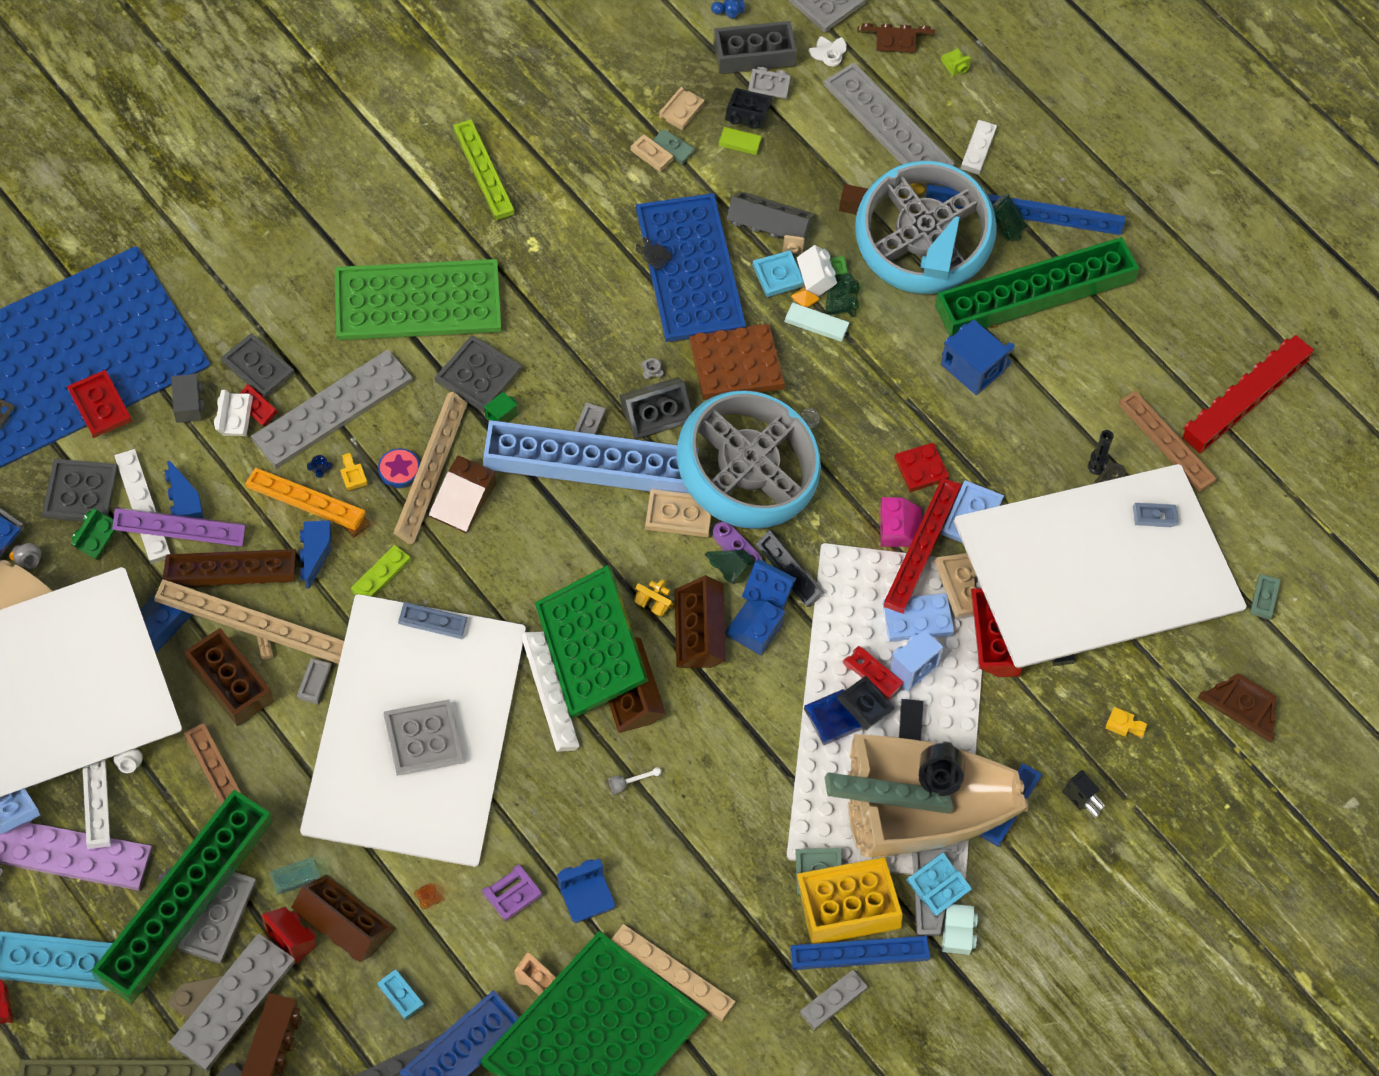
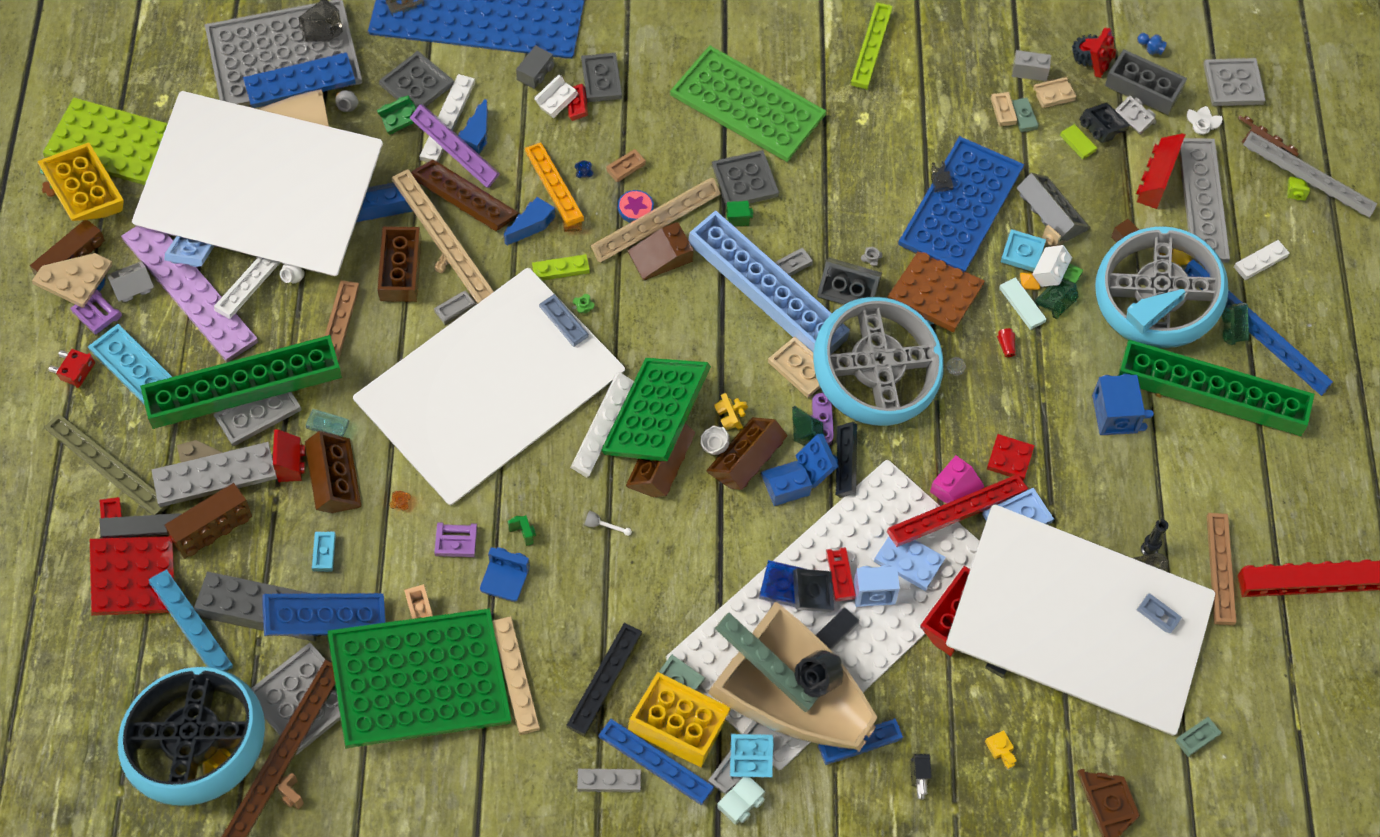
camera: 40 degrees right, 0 degrees up
red plate [67,370,132,438] -> none
light grey plate [251,349,413,469] -> none
yellow plate [340,453,367,491] -> none
light grey plate [384,700,463,776] -> none
tan wing [934,553,976,618] -> none
none -> green bracket [507,515,536,546]
none -> black plate [566,623,642,737]
none -> bright green plate [573,294,594,313]
none -> medium nougat plate [606,149,646,182]
none -> white hair [700,426,730,455]
none -> red cone [997,328,1016,357]
none -> light grey brick [1012,50,1051,81]
none -> red plate [1072,27,1116,78]
none -> red slope [1136,133,1186,209]
none -> light grey plate [1243,132,1377,218]

